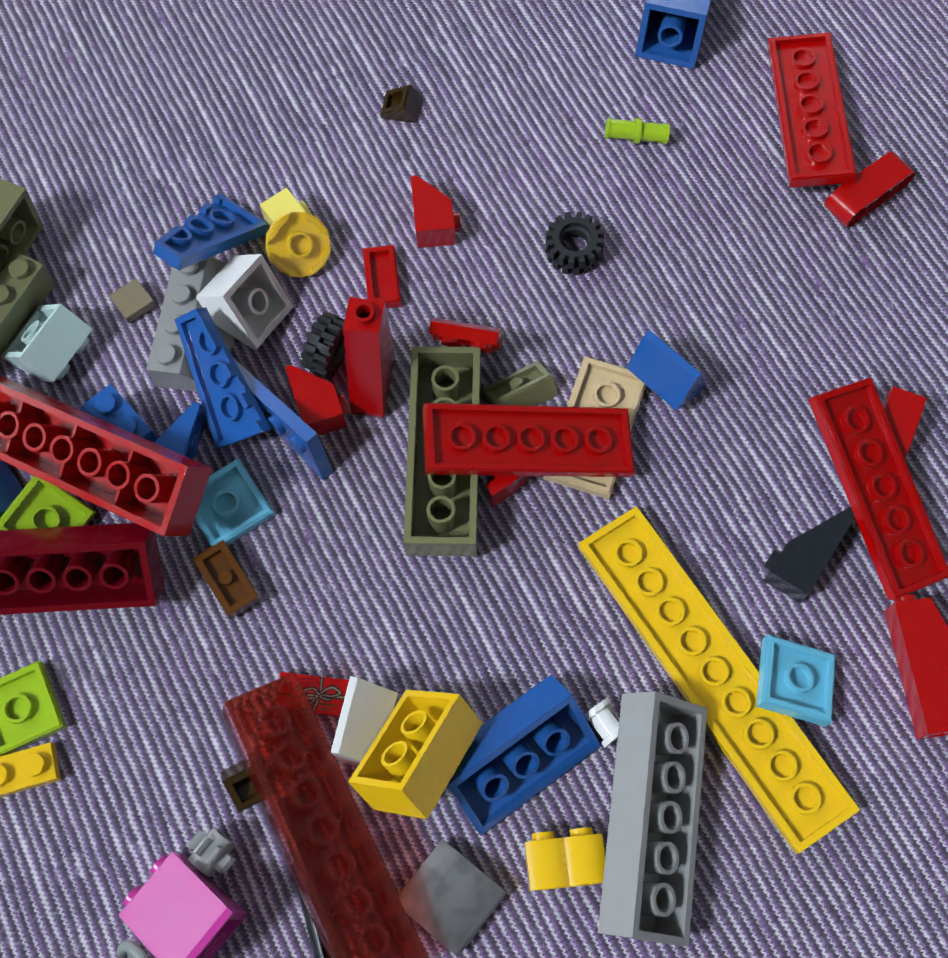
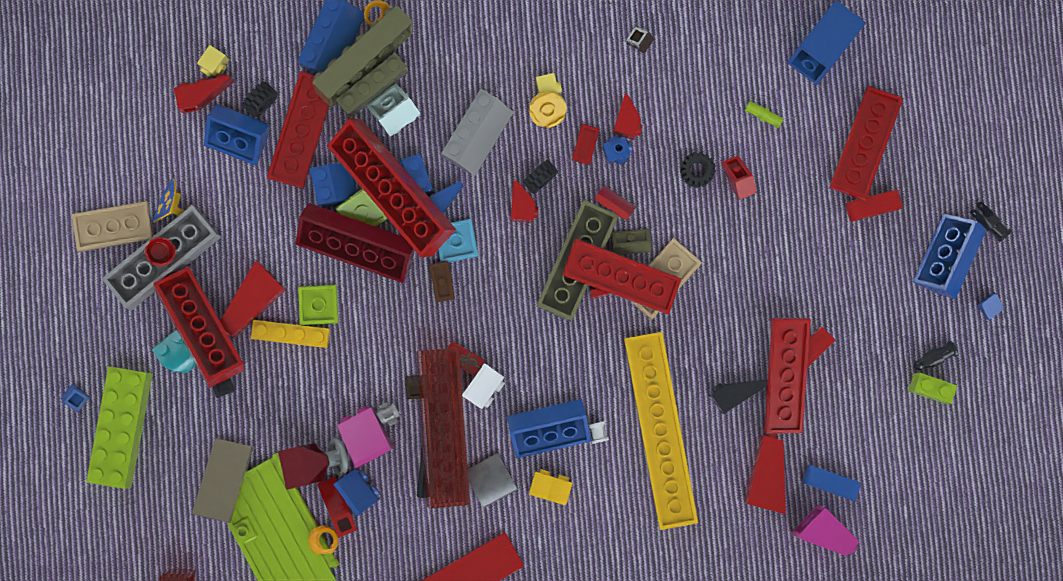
camera: 20 degrees right, 15 degrees up
dark tan tile [109,278,156,324] -> none
blue wing [153,193,268,270] -> none
blue wing [174,307,271,449] -> none
white slope [196,254,294,349] -> none
blue wing [234,359,333,480] -> none
red slope [343,297,395,418] -> none
yellow brick [348,690,483,819] -> none
light grey brick [598,691,707,947] -> none
blue slope [626,330,707,411] -> none
medium azure tile [756,635,836,727] -> none
none -> blue brick [602,136,633,165]
none -> red slope [721,155,757,200]

